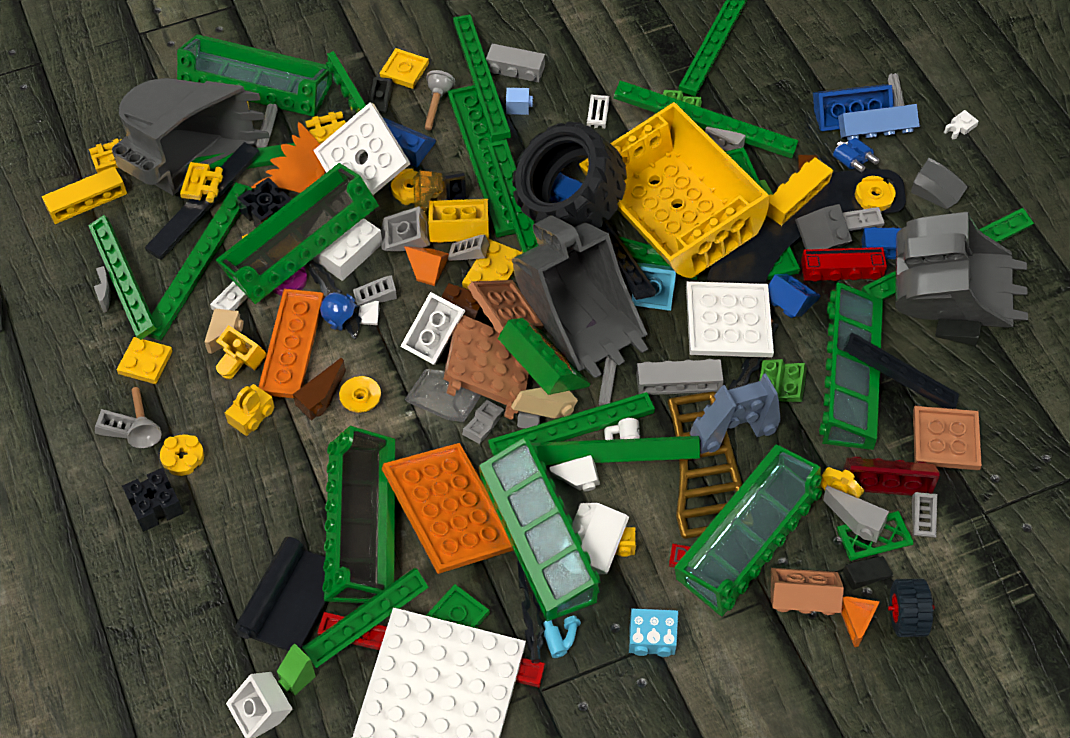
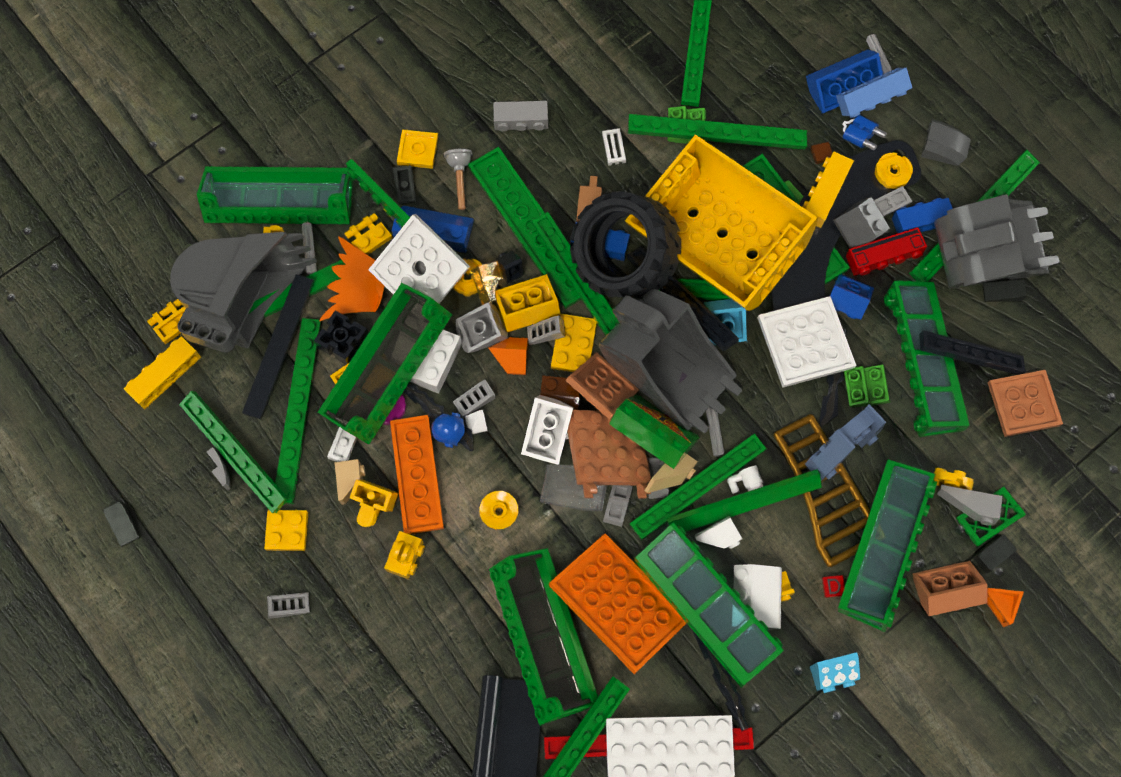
camera: 15 degrees left, 15 degrees up
black brick [122,467,184,532] -> none
light grey piece [127,387,162,448] -> none
yellow plate [160,435,204,476] -> none
yellow plate [180,162,223,203] -> none
reddish brown slope [293,358,346,421] -> none
green plate [426,584,490,628] -> none
green plate [453,14,511,141] -> none
light blue brick [506,88,533,115] -> none
medium azure plant [543,615,581,658] -> none
light grey brick [636,359,723,395] -> none
light grey slope [705,127,746,151] -> none
dark red slope [844,457,940,496] -> none
black wheel [888,579,935,637] -> none
light grey slope [912,492,937,538] -> none
white plate [944,110,979,139] -> none

